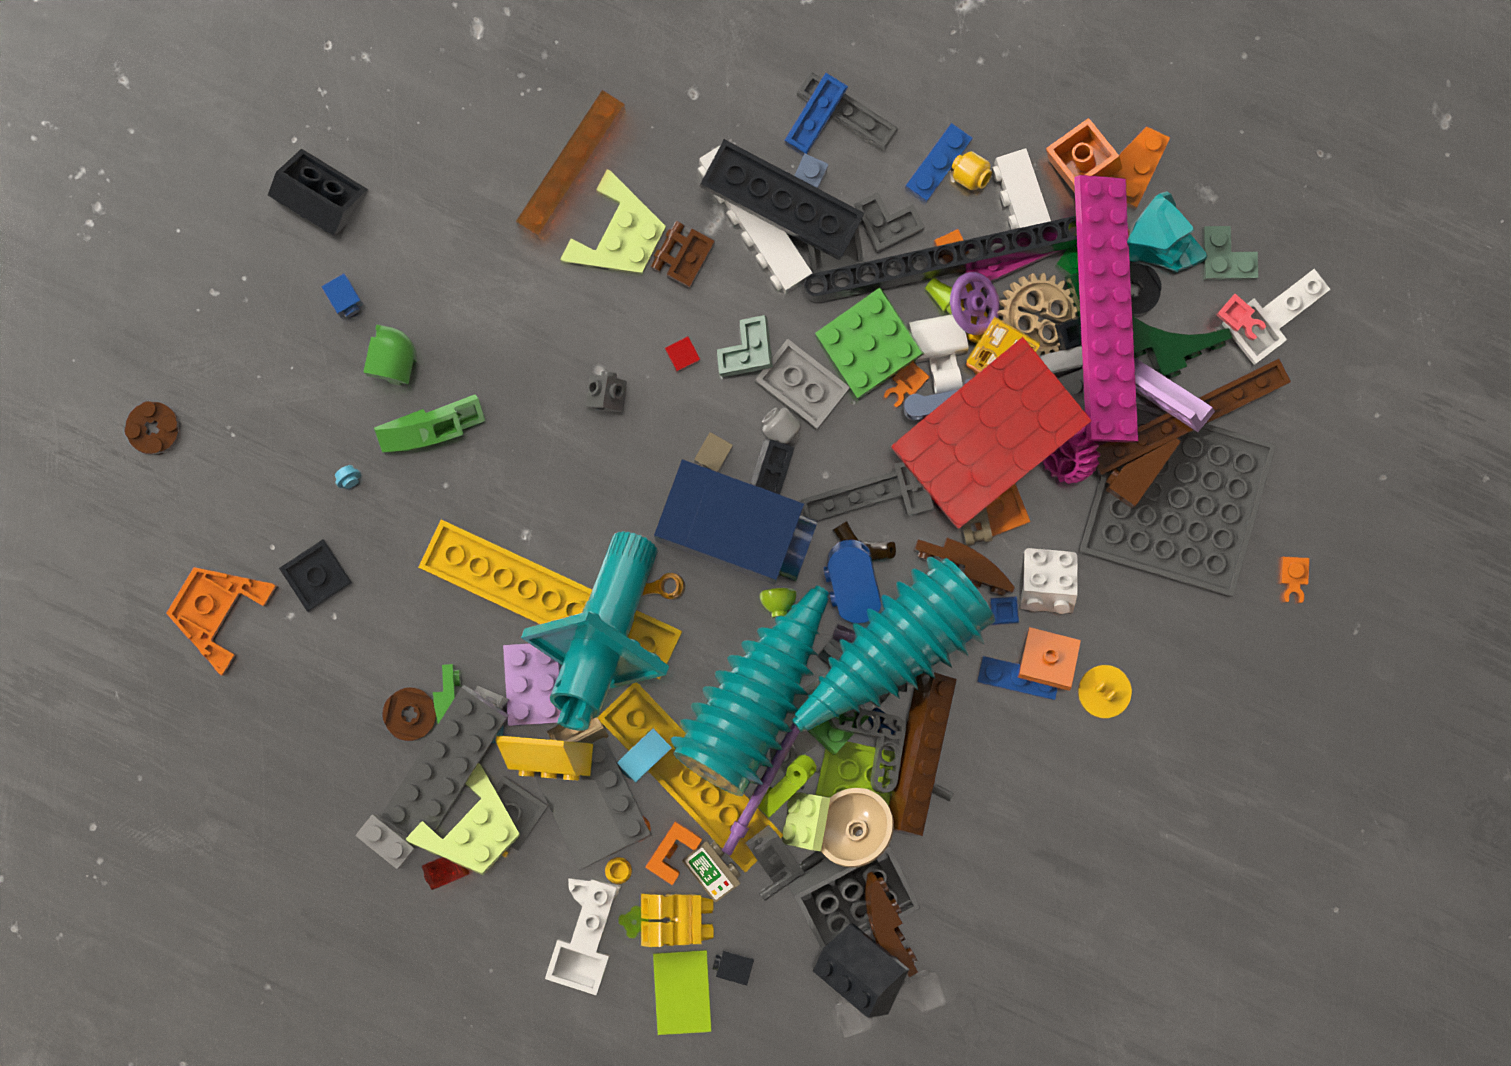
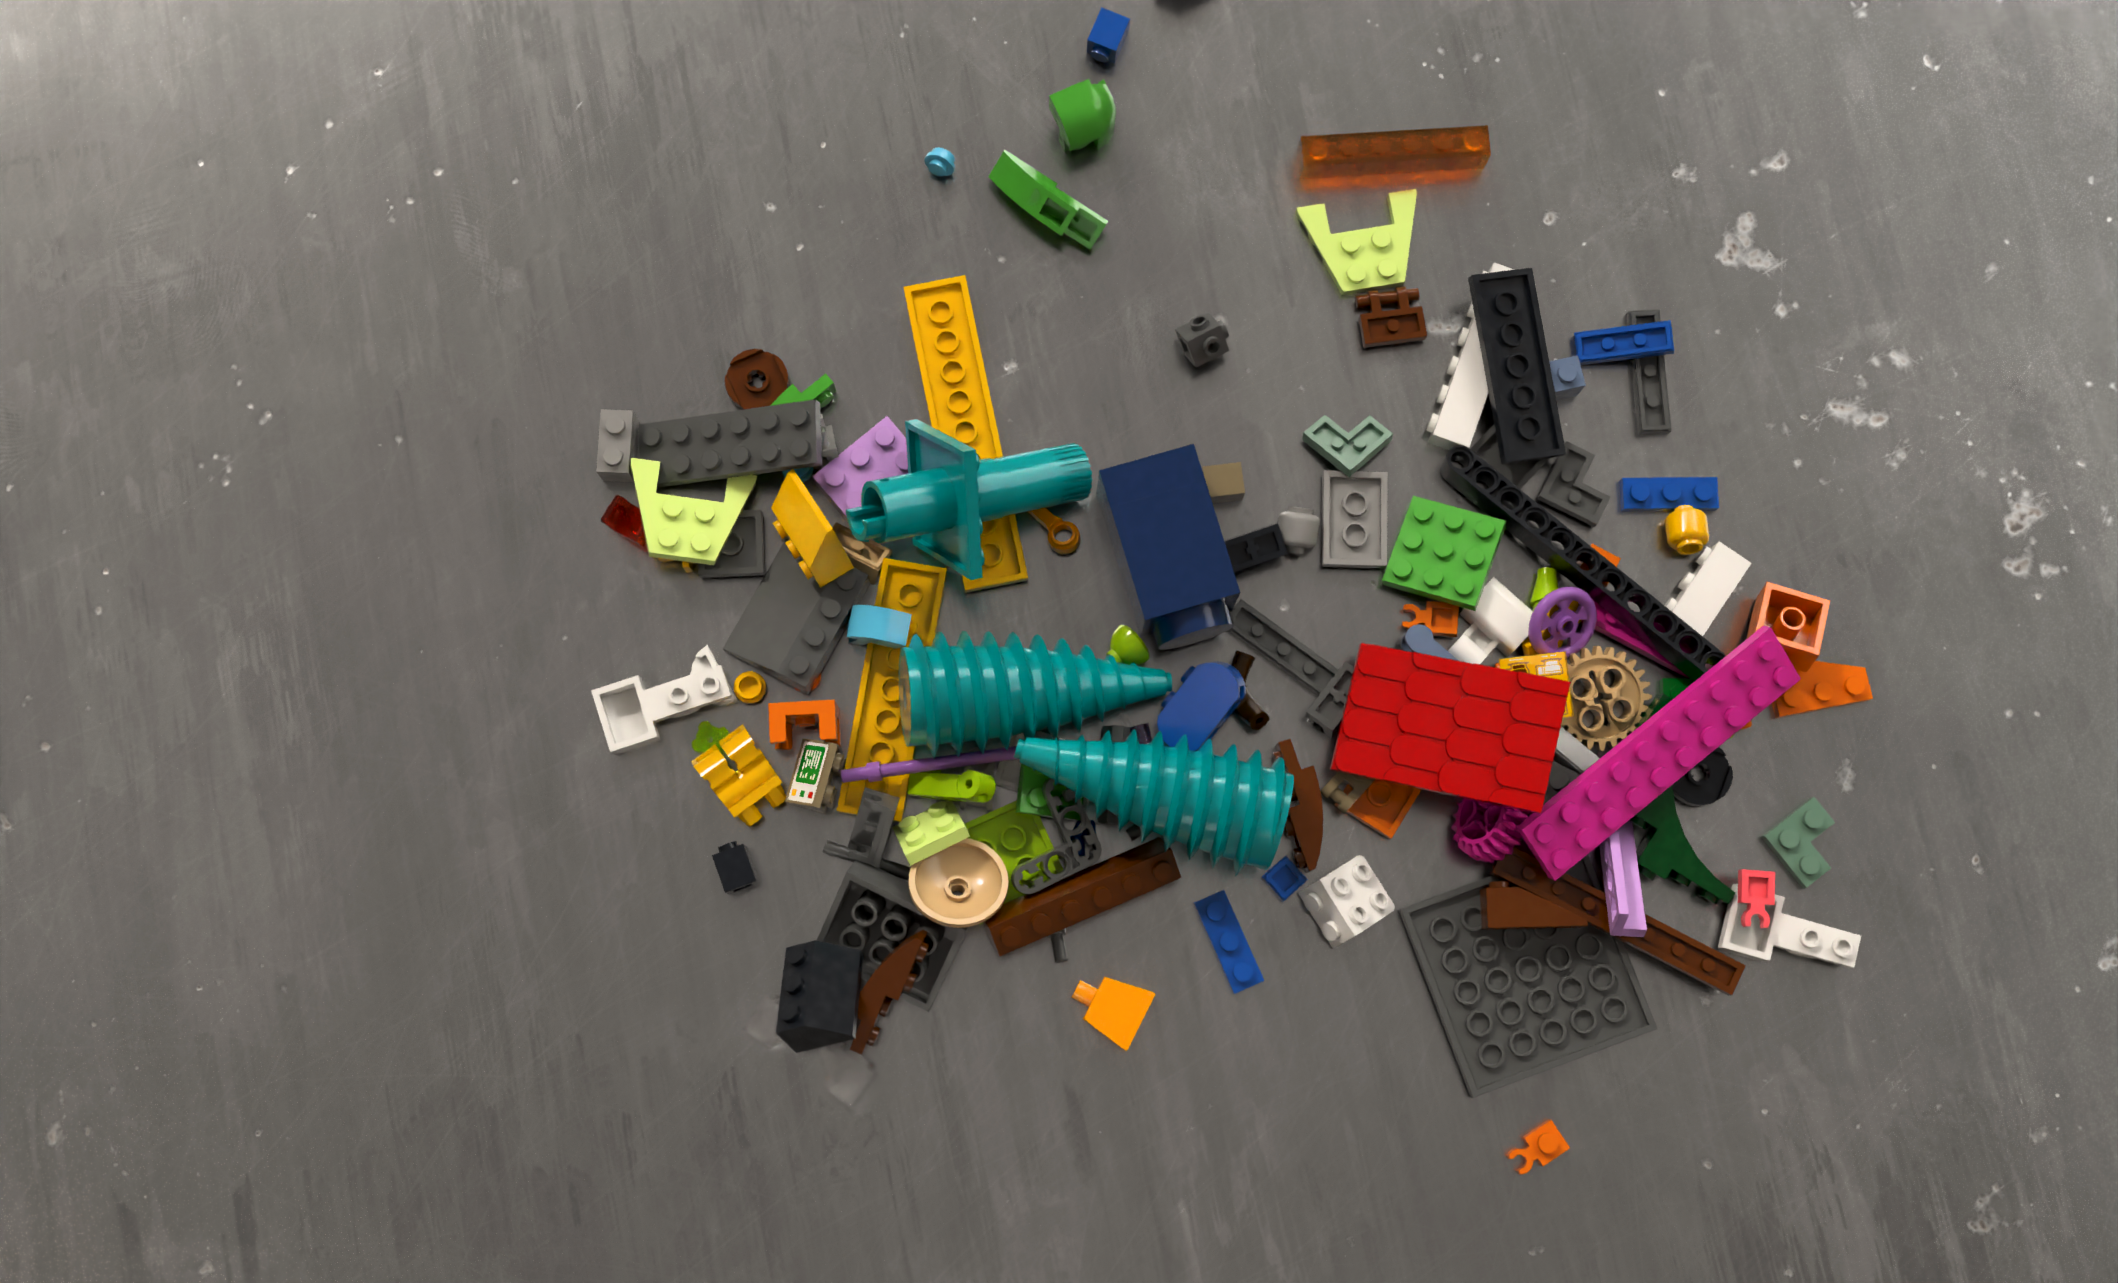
camera: 55 degrees right, 5 degrees down
orange wing [166,567,277,676] -> none
black tile [279,539,353,613] -> none
lime tile [653,950,711,1035] -> none
red tile [665,336,700,372] -> none
orange plate [1018,627,1081,691] -> none
black tile [1055,316,1082,350] -> none
yellow piece [1078,665,1132,718] -> none
teal piece [1127,192,1208,272] -> none
none -> light orange torso [1071,977,1155,1051]

